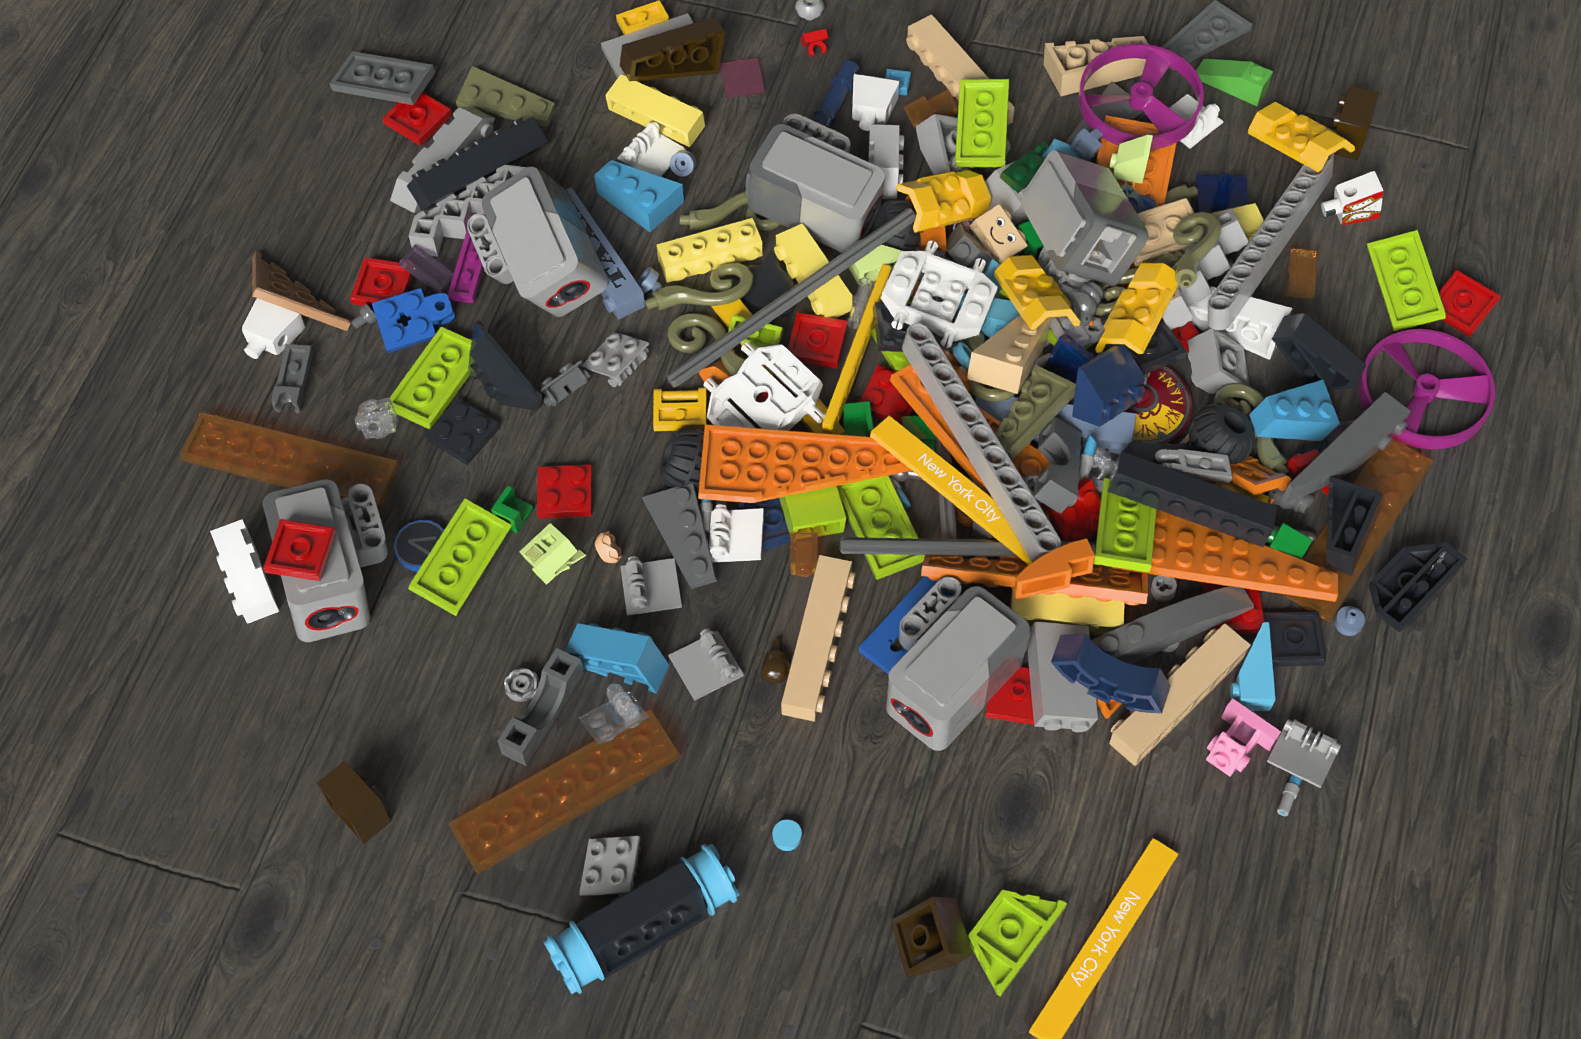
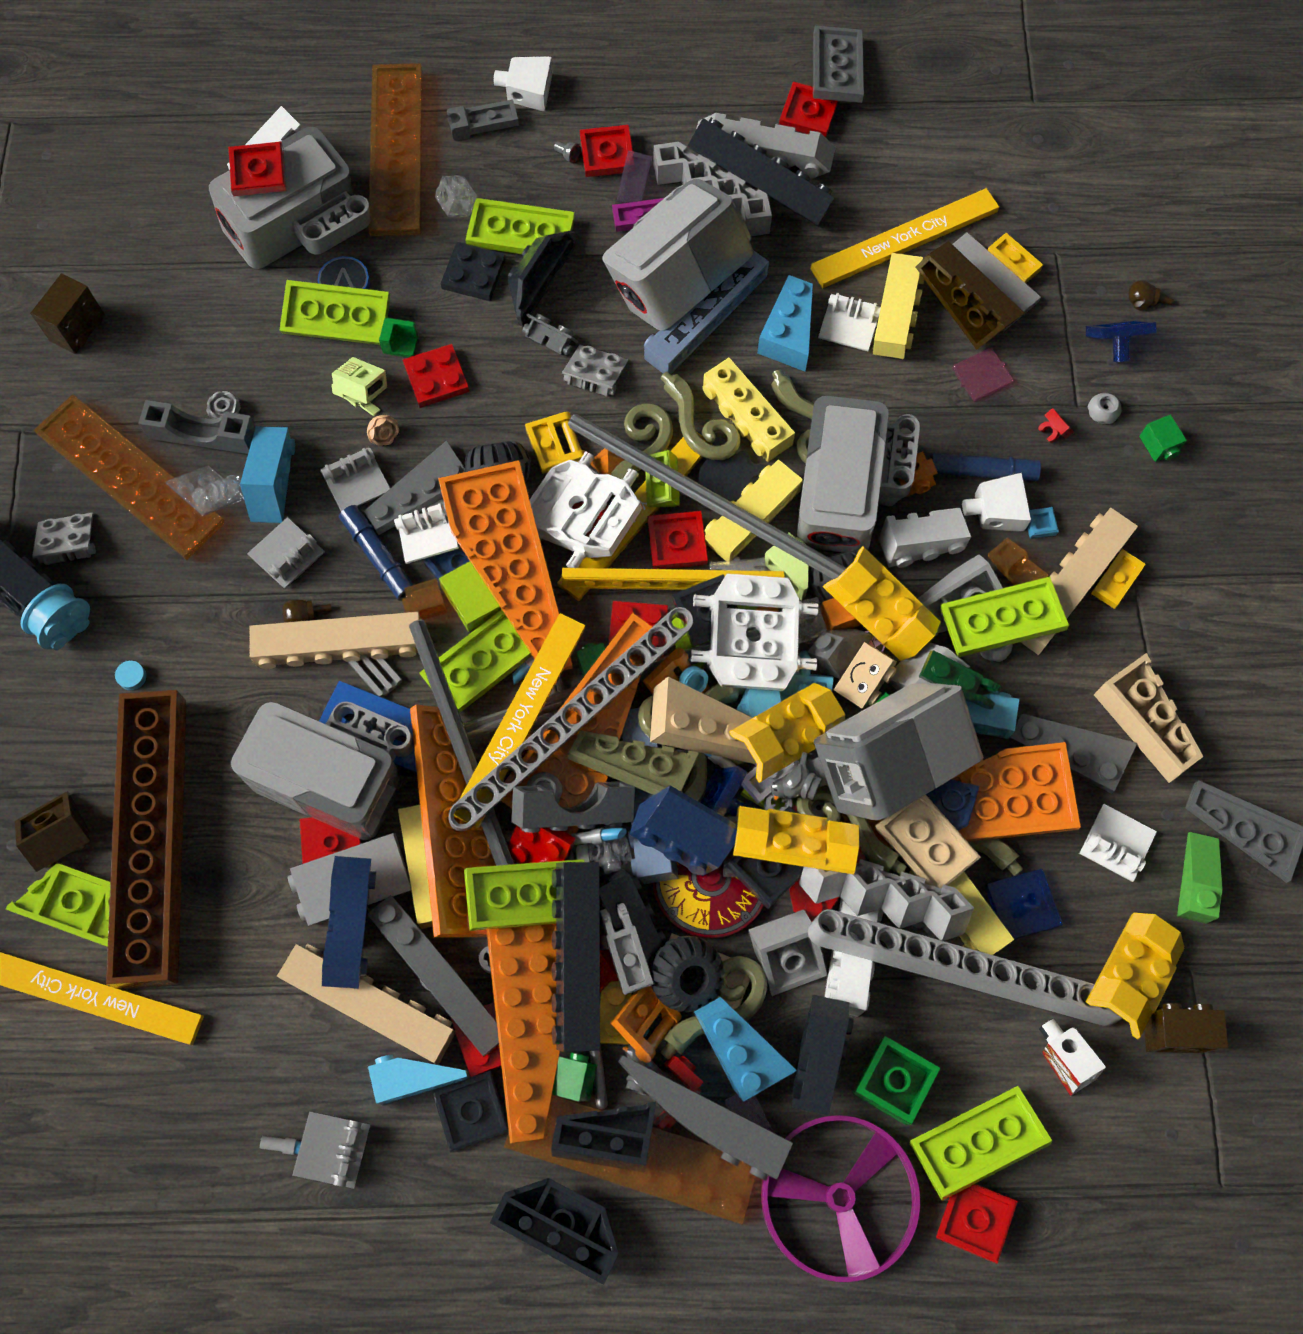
camera: 70 degrees right, 10 degrees up
medium nougat tile [252,251,350,331] -> none
blue plate [372,288,455,353] -> none
olive wing [456,66,555,127] -> none
sand blue tile [637,267,662,293] -> none
sand blue tile [670,150,696,176] -> none
green panel [843,401,873,437] -> none
orange slope [1014,538,1095,599] -> none
sand blue tile [1070,128,1104,162] -> none
magenta piece [1078,44,1204,150] -> none
yellowish green slope [1109,135,1153,184] -> none
olive plant [1173,212,1222,288] -> none
bright pink tile [1206,699,1281,776] -> none
clear orange slope [1287,248,1317,299] -> none
sand blue tile [1334,606,1365,636] -> none
none -> reddish brown brick [106,690,186,989]
none -> dark blue piece [339,505,416,601]
none -> light grey tile [348,655,402,698]
none -> yellow tile [810,188,999,289]
none -> green brick [852,1036,940,1125]
none -> yellow plate [1091,549,1145,609]

